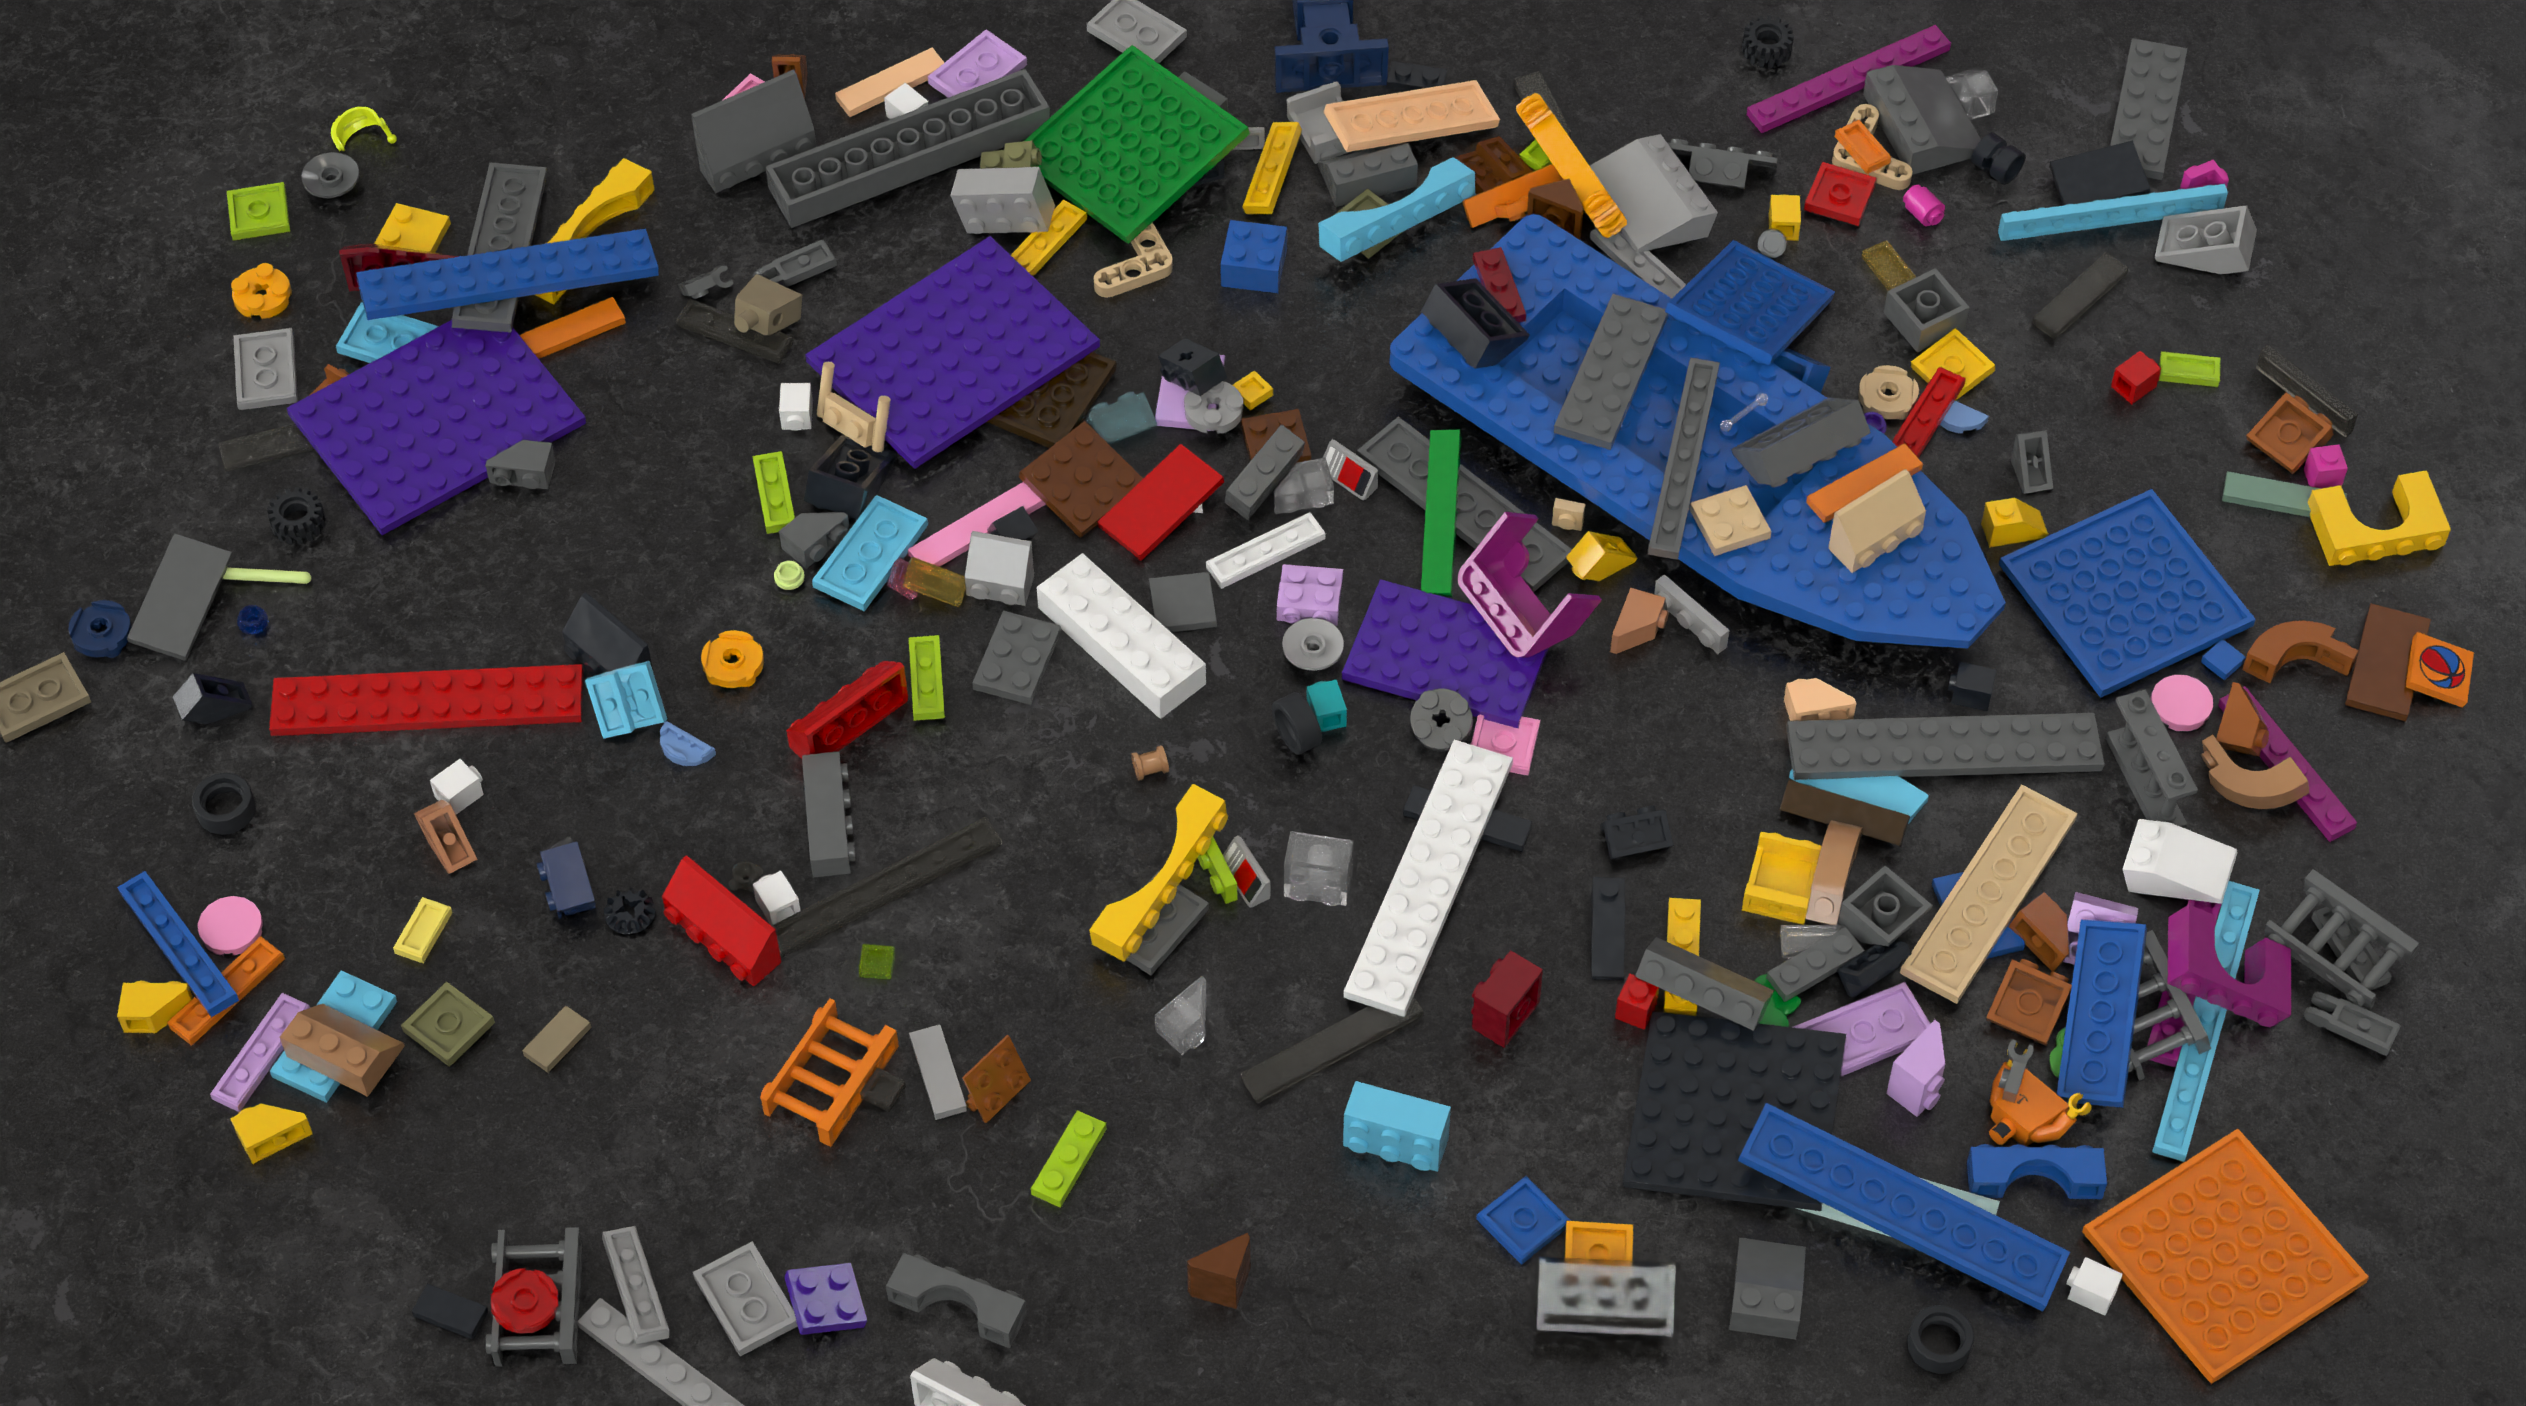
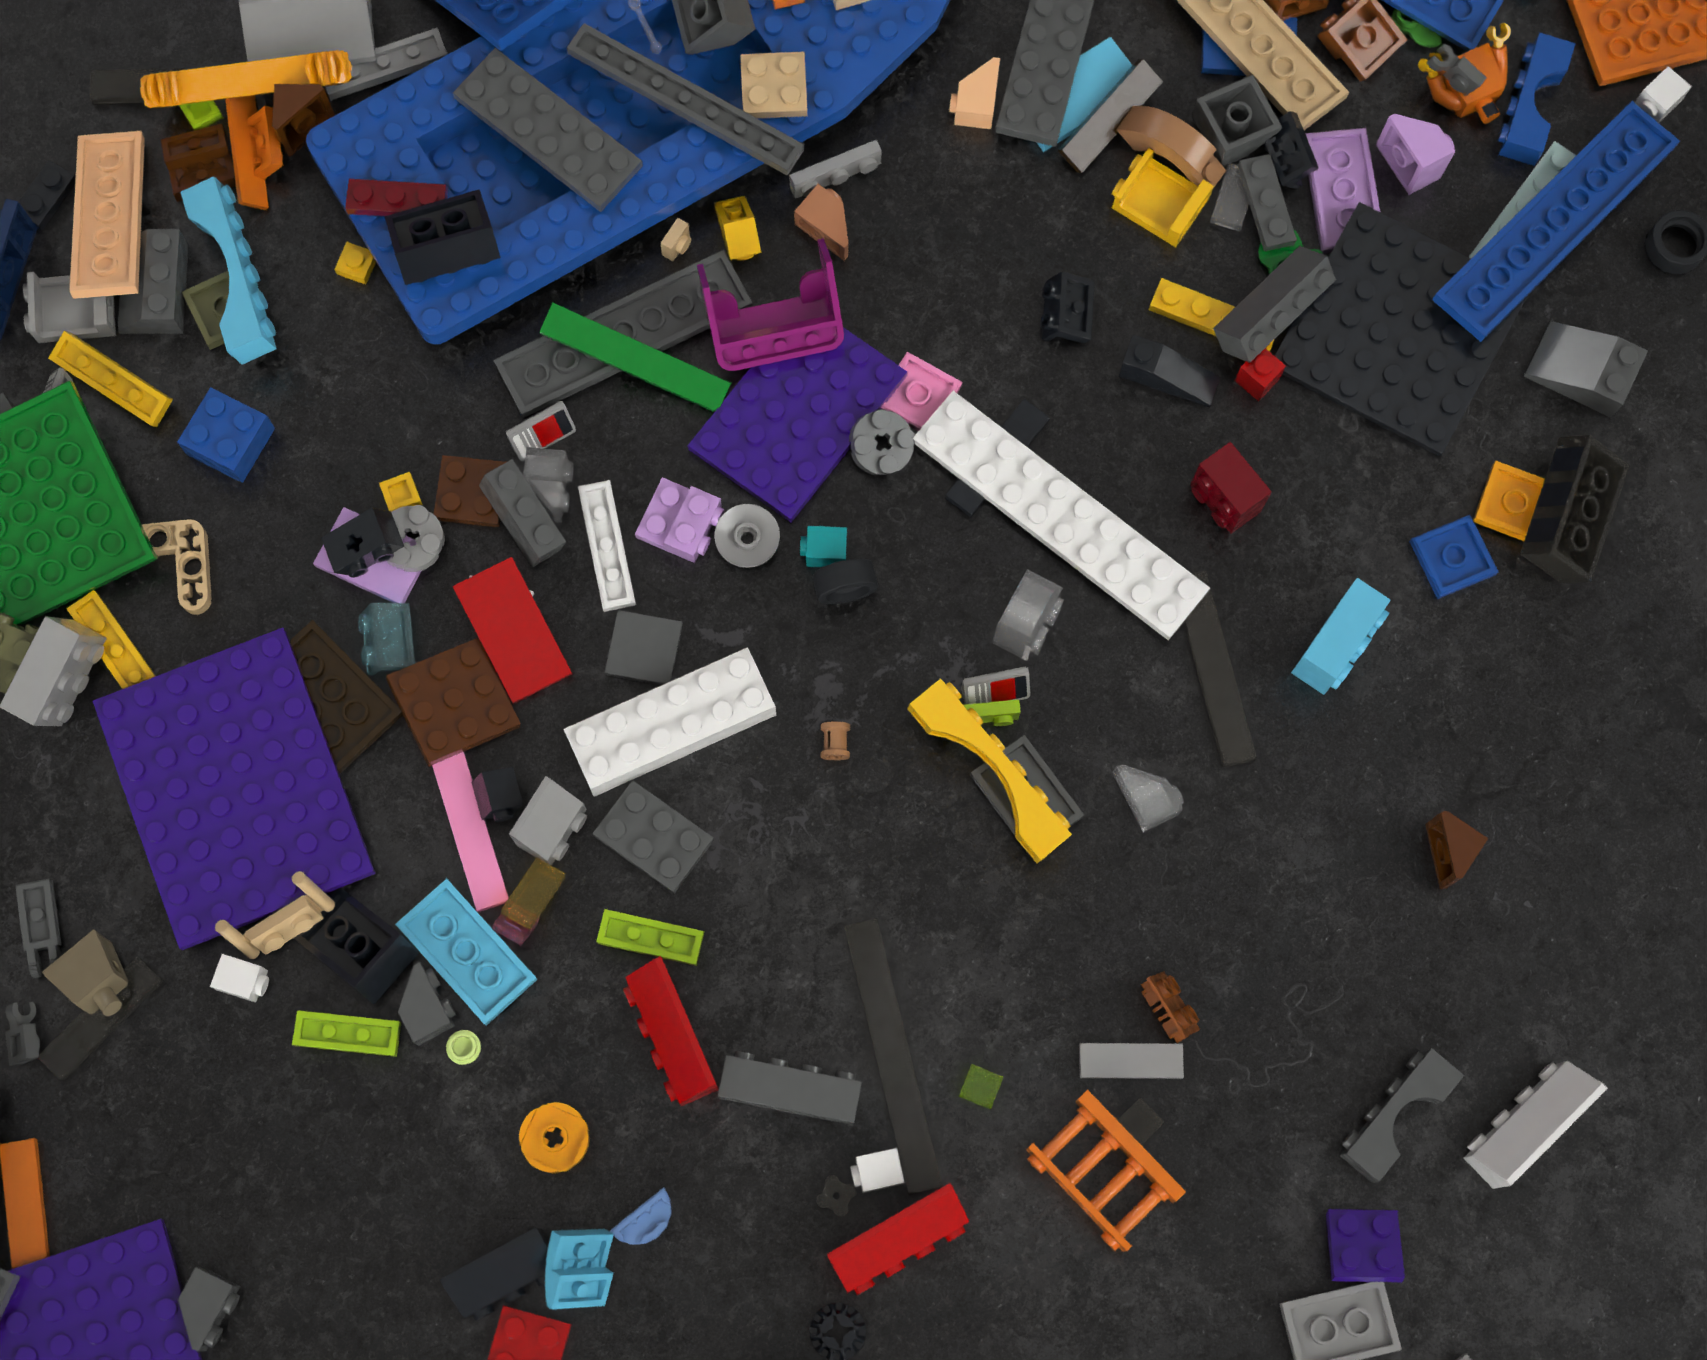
camera: 75 degrees left, 20 degrees up
lime plate [1031,1110,1107,1208] -> none

